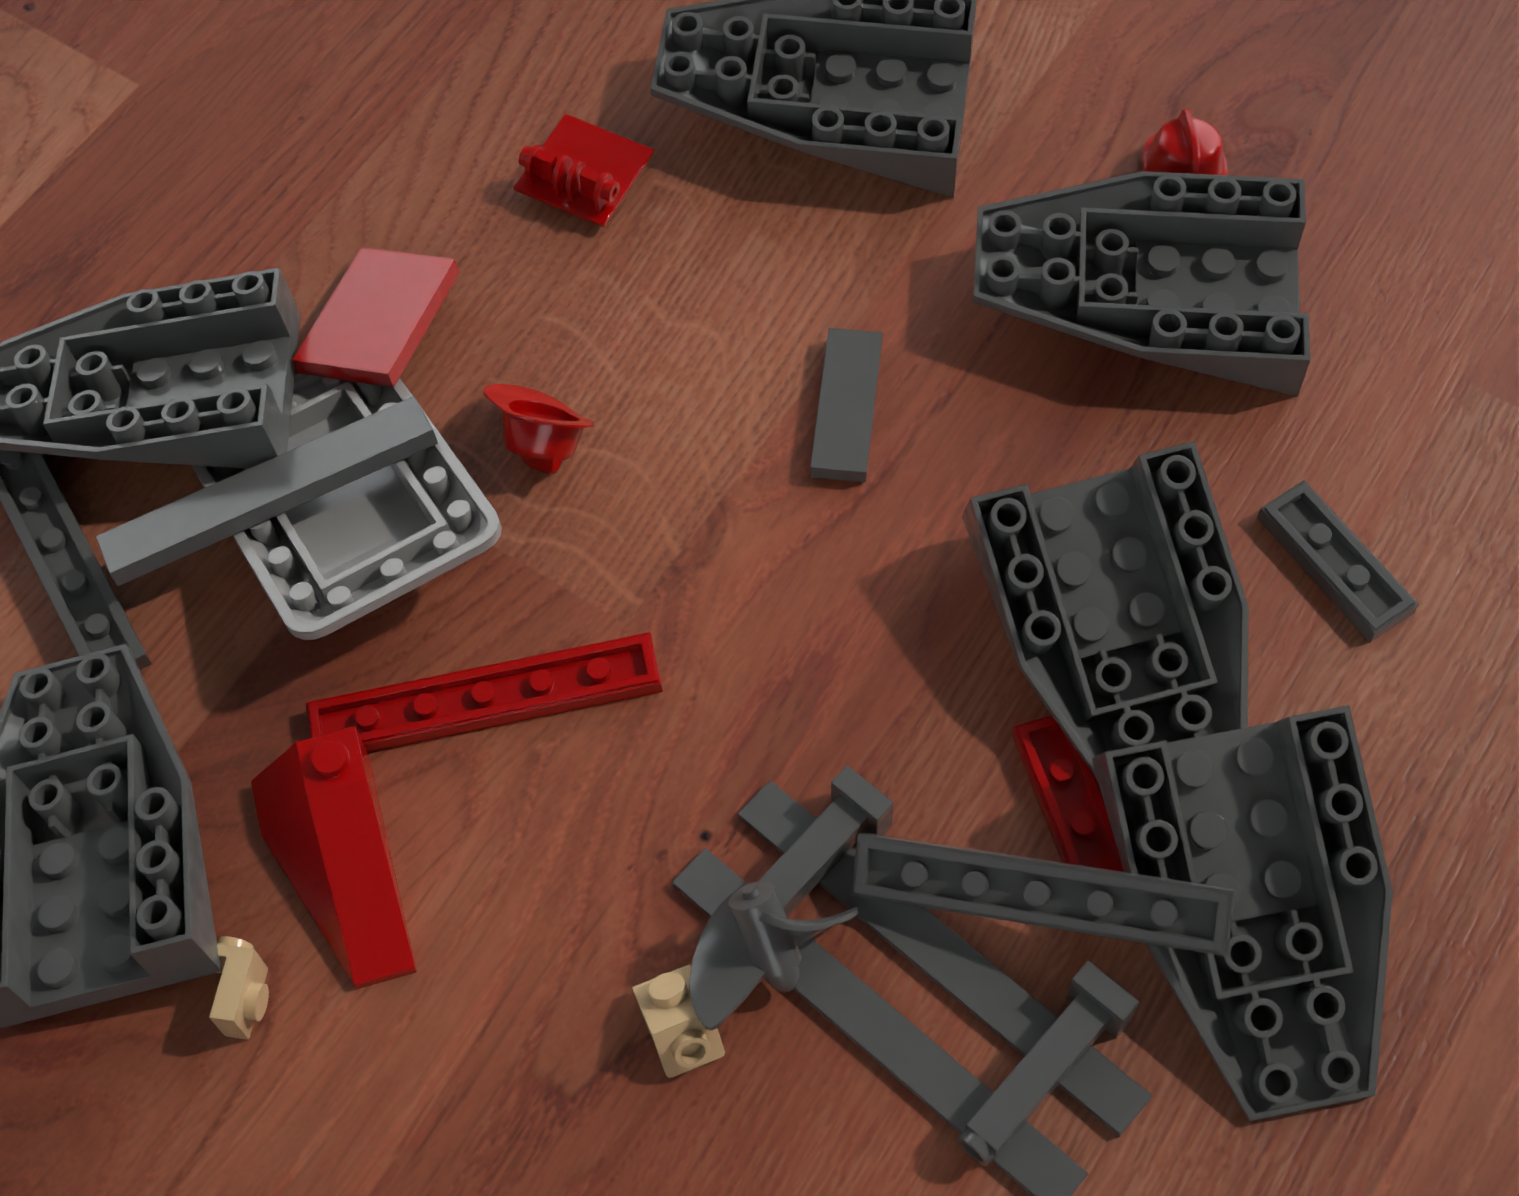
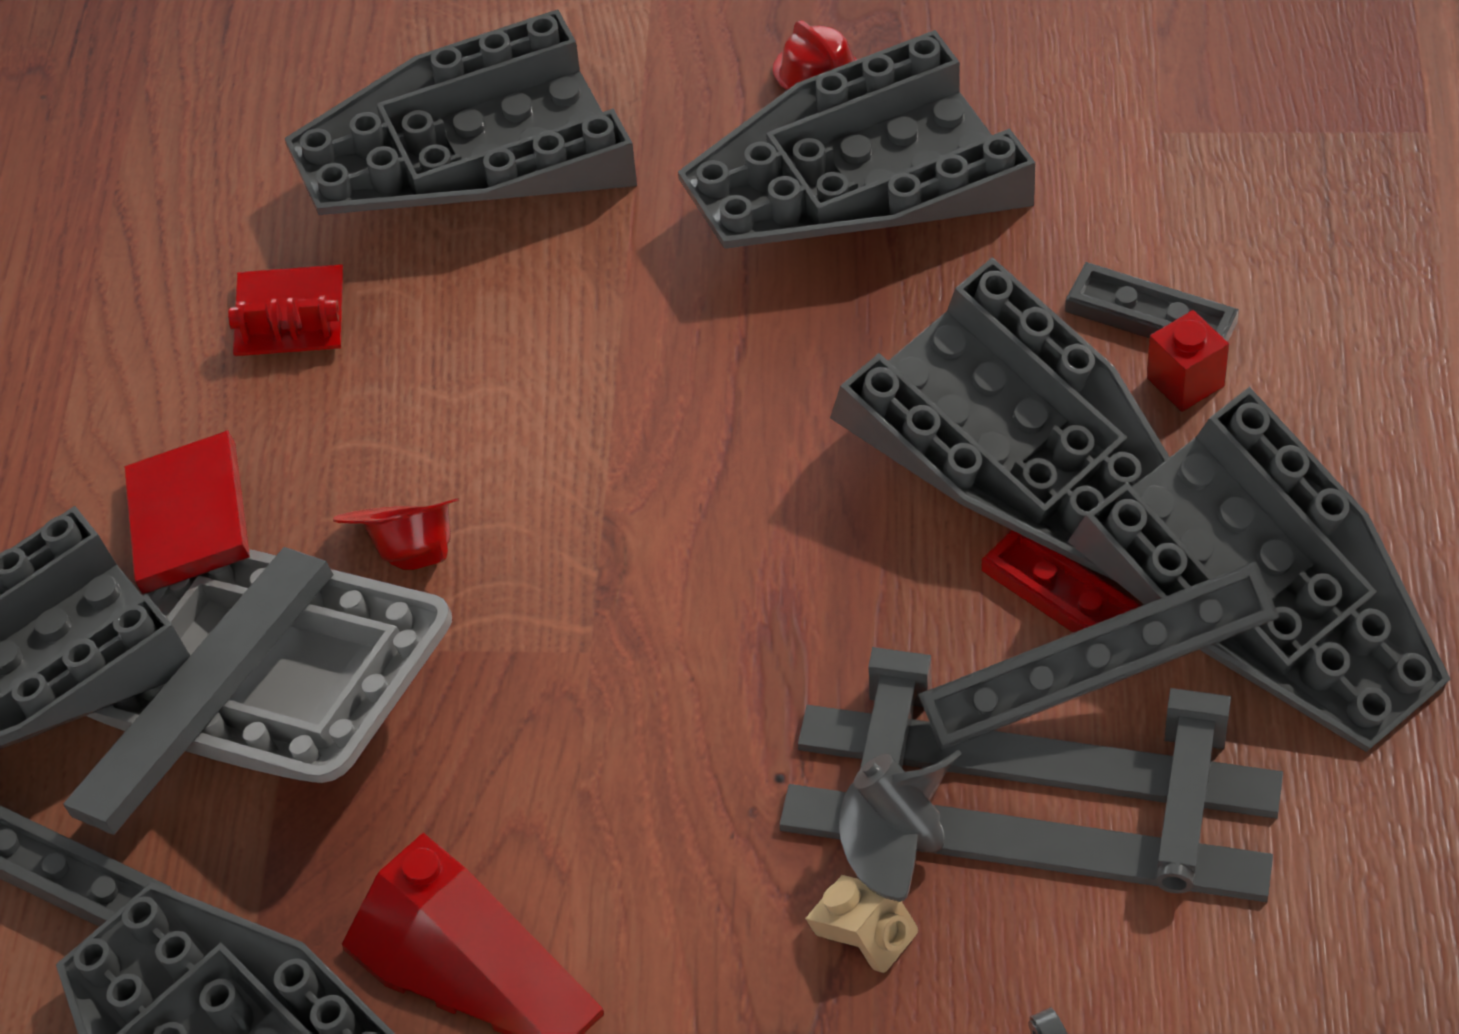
camera: 30 degrees left, 10 degrees down
red tile [305,632,663,752] -> none
dark grey tile [810,328,883,482] -> none
none -> red brick [1147,310,1229,412]

